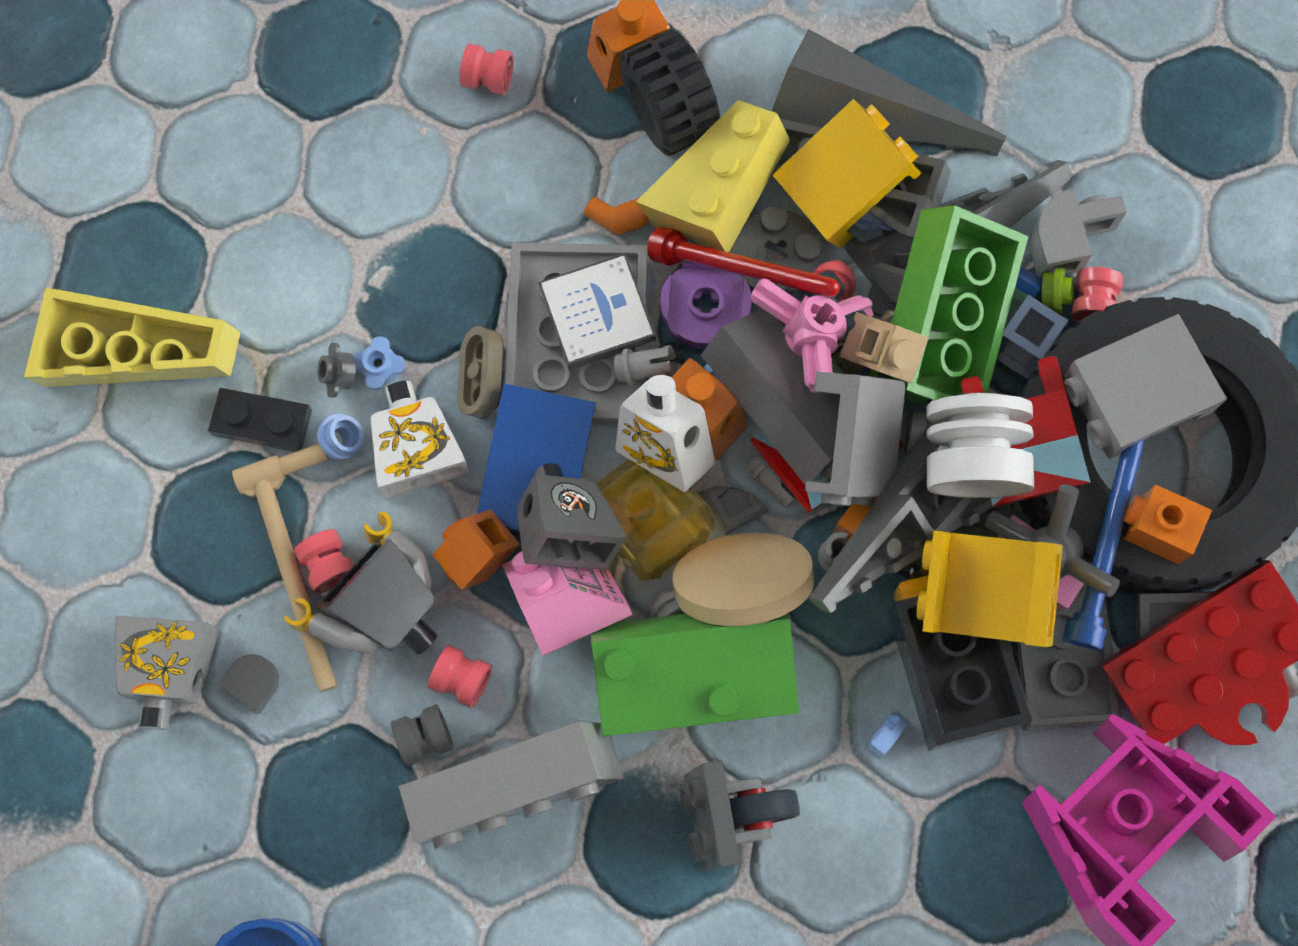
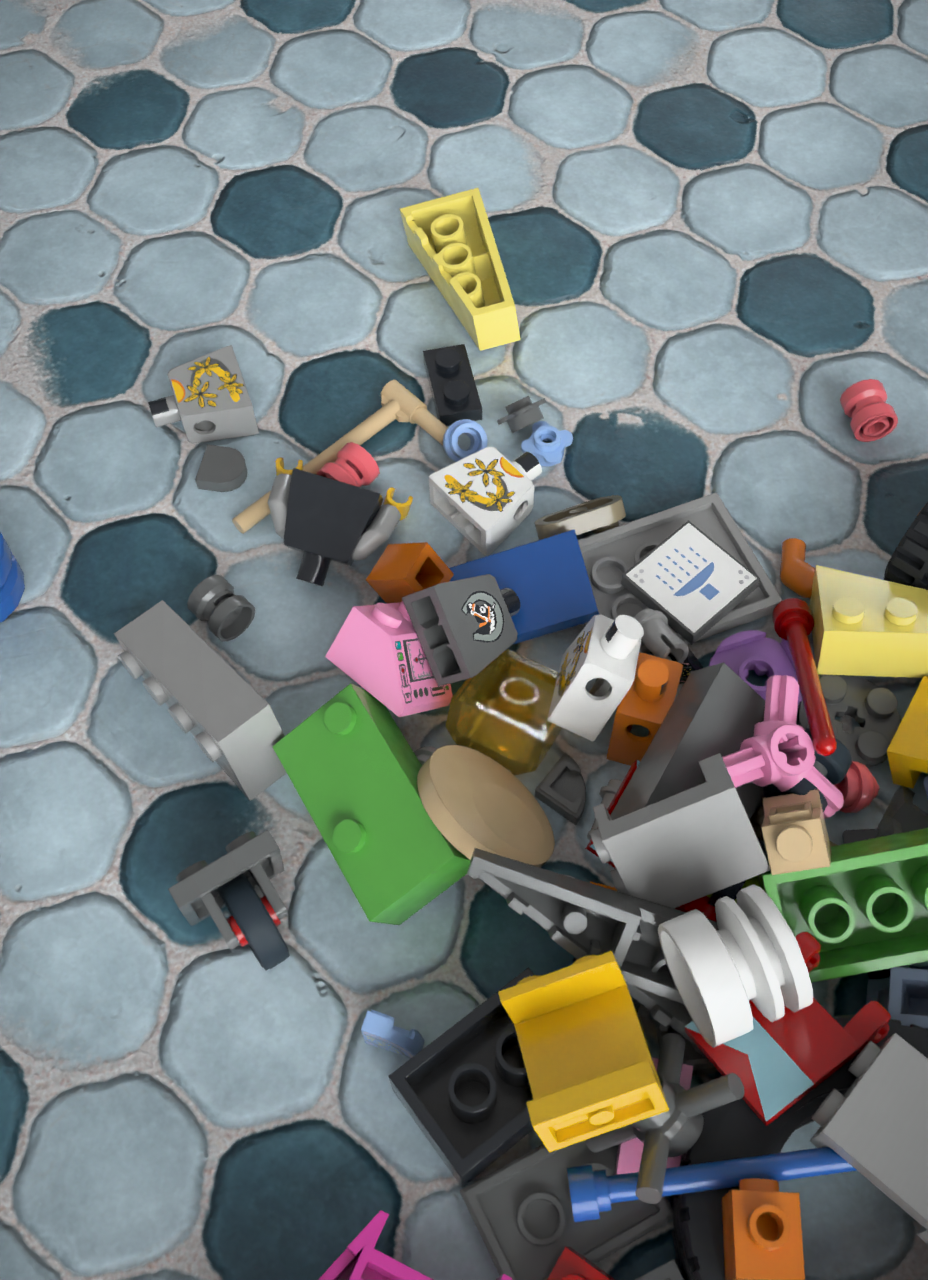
camera: 65 degrees right, 15 degrees down
coral wheel [428,644,493,709] -> none

